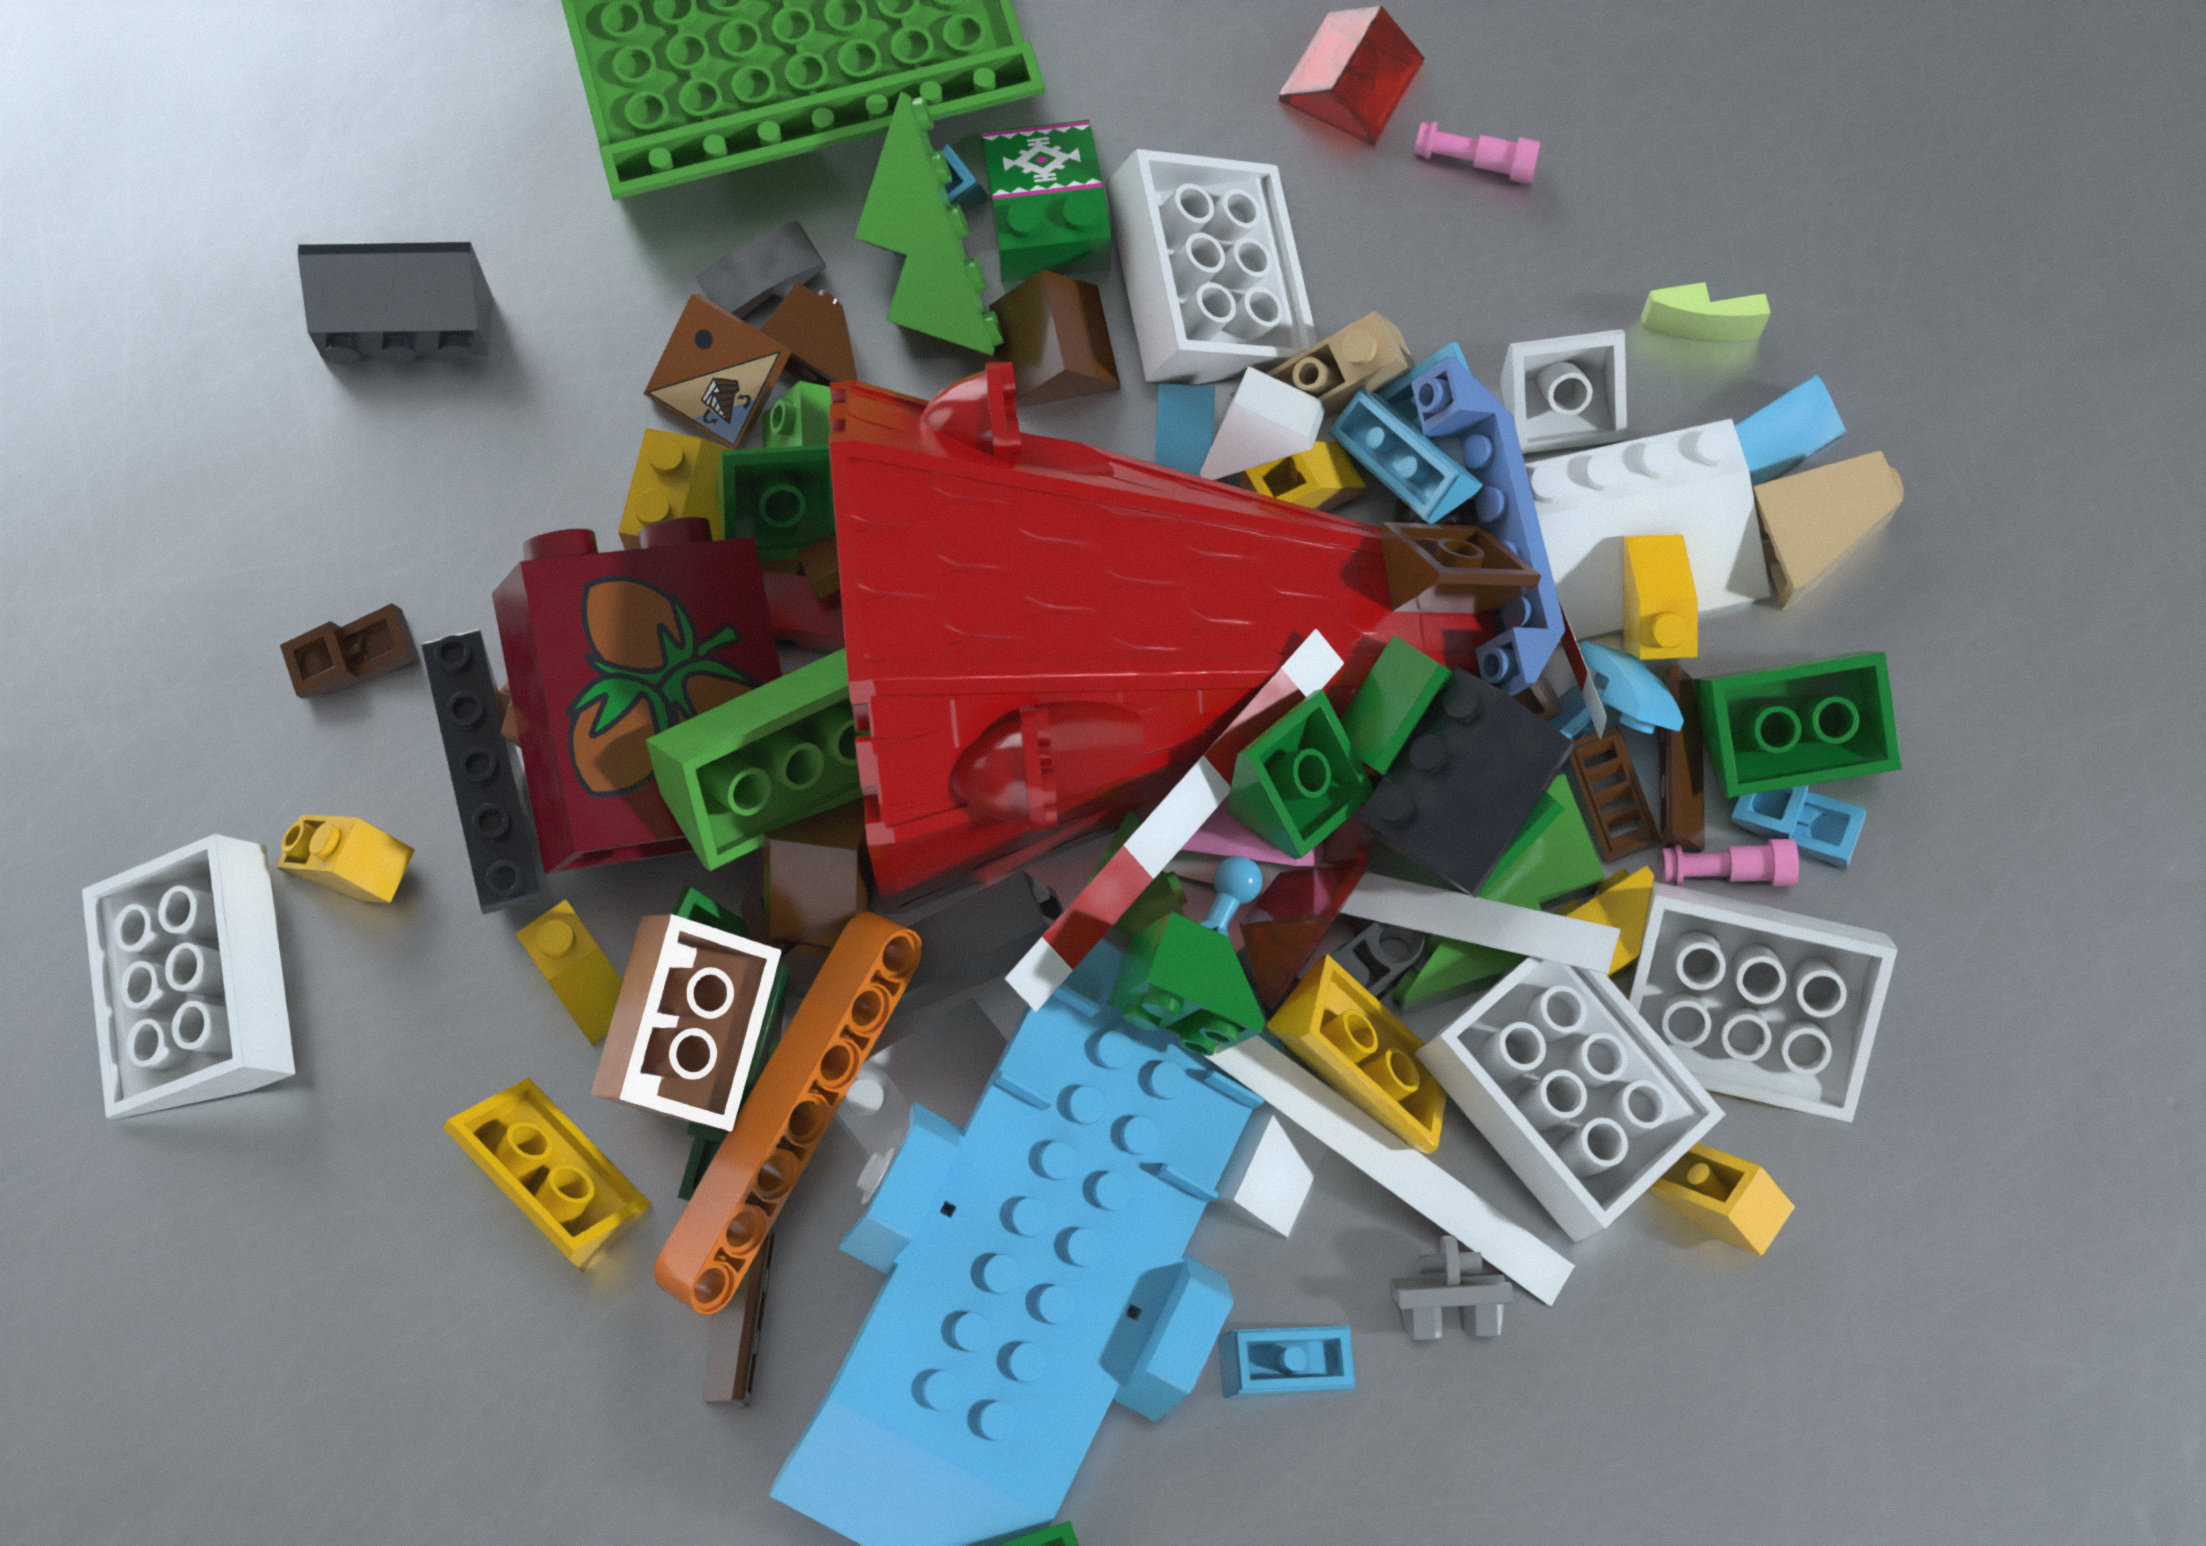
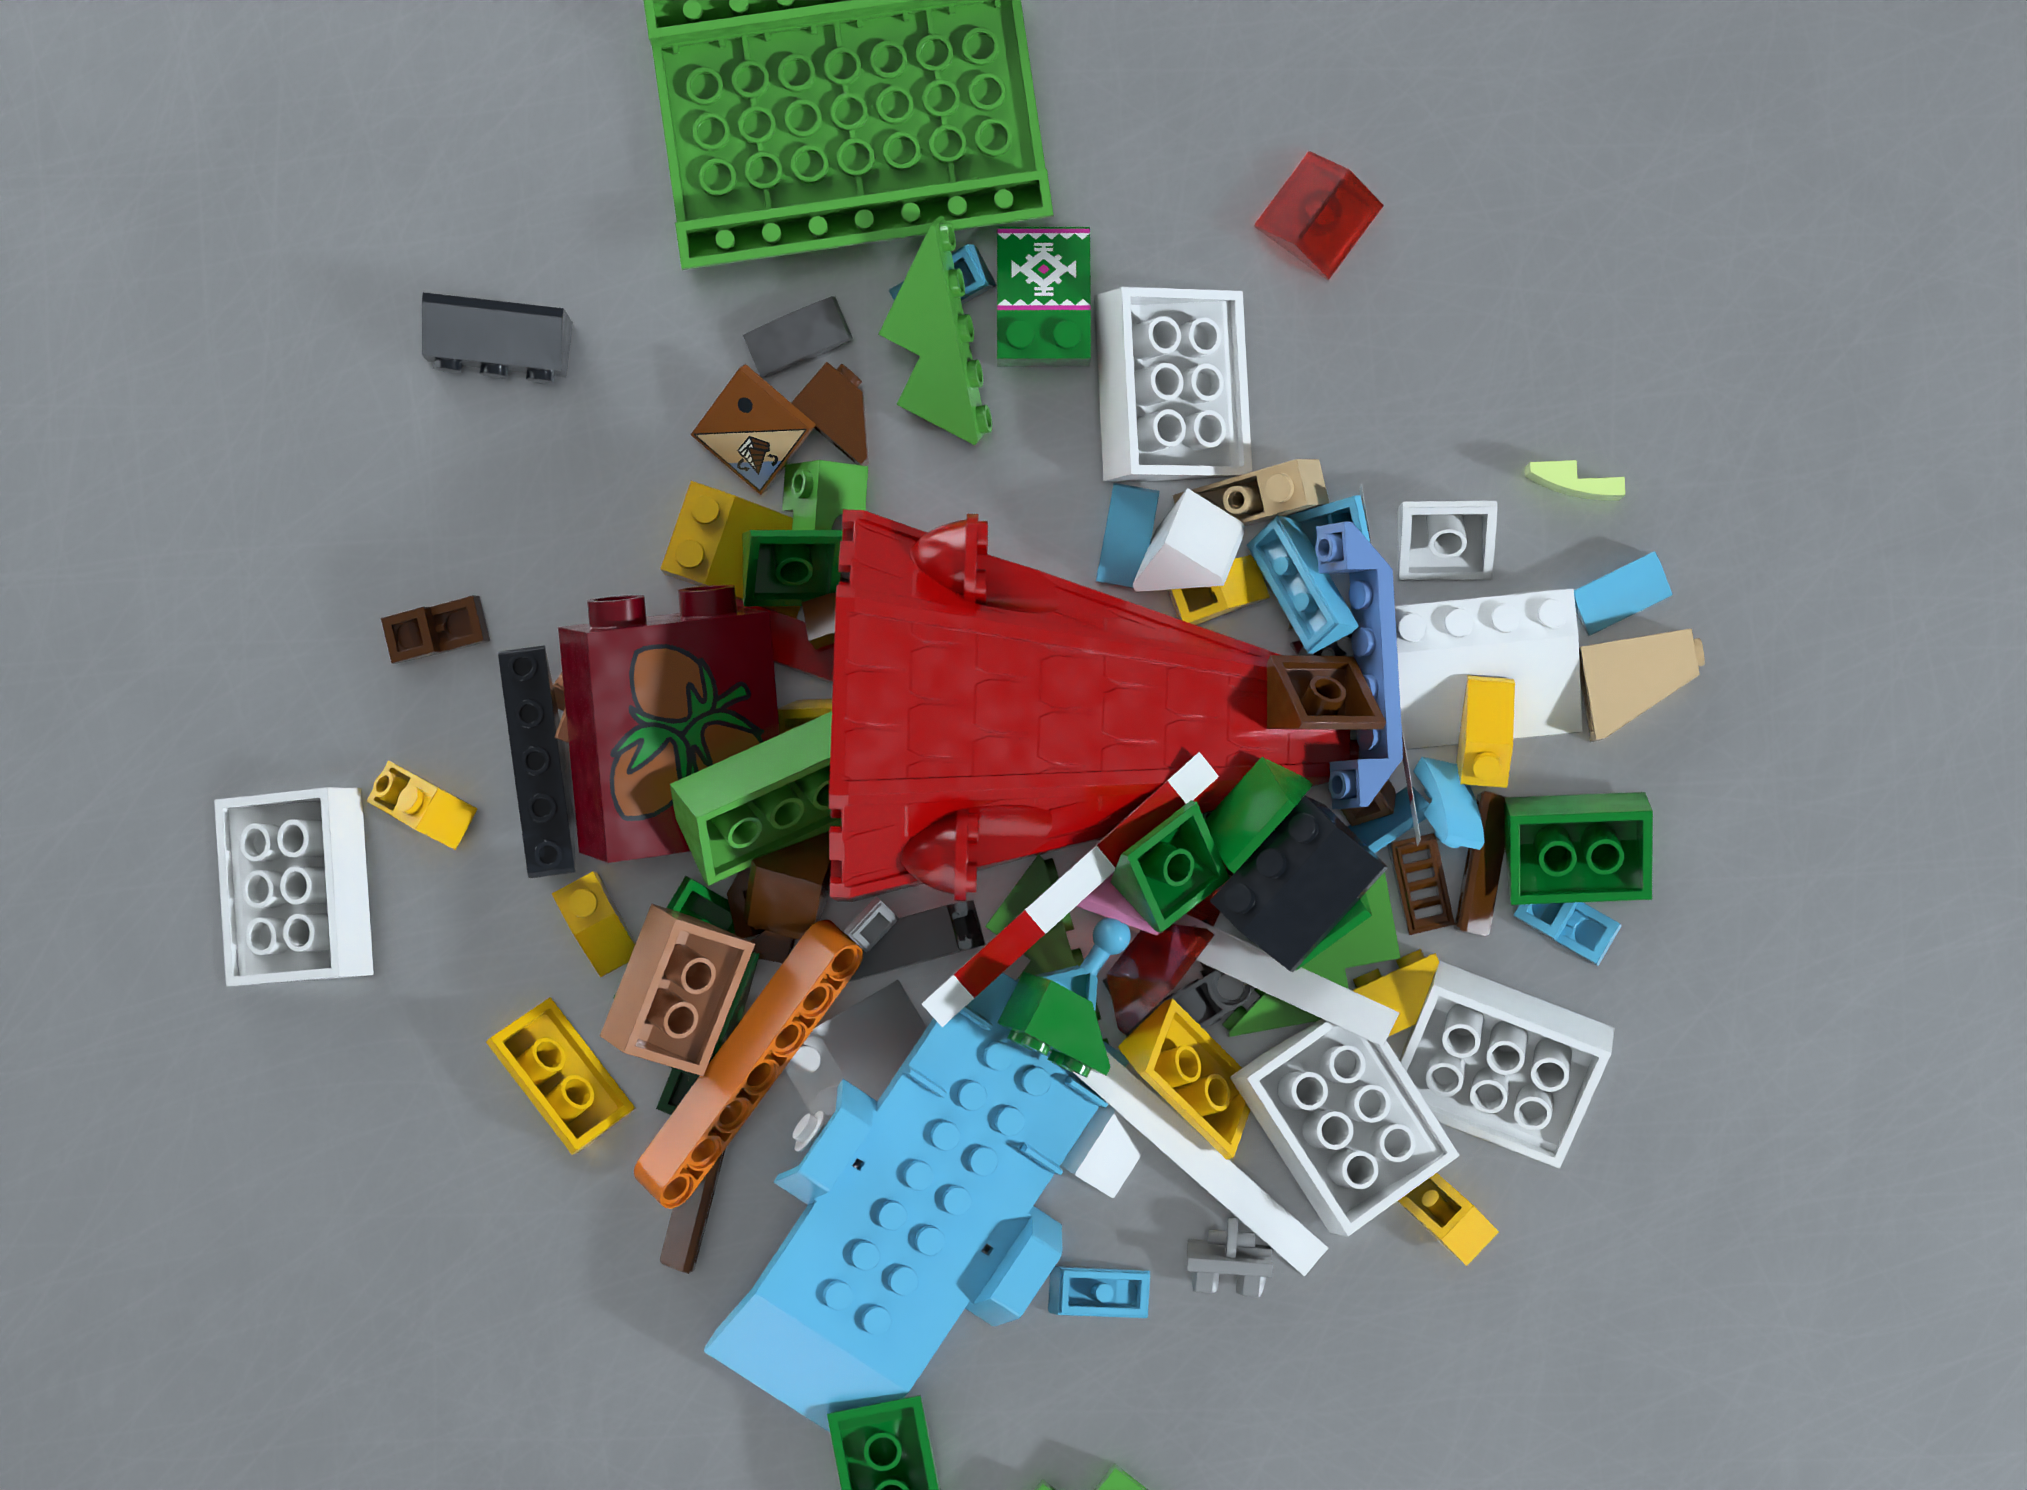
camera: 10 degrees right, 15 degrees up
reddish brown slope [989,269,1120,408] -> none
bright pink piece [1414,121,1541,185] -> none
bright pink piece [1660,839,1799,887] -> none
none -> light grey slope [844,896,899,953]

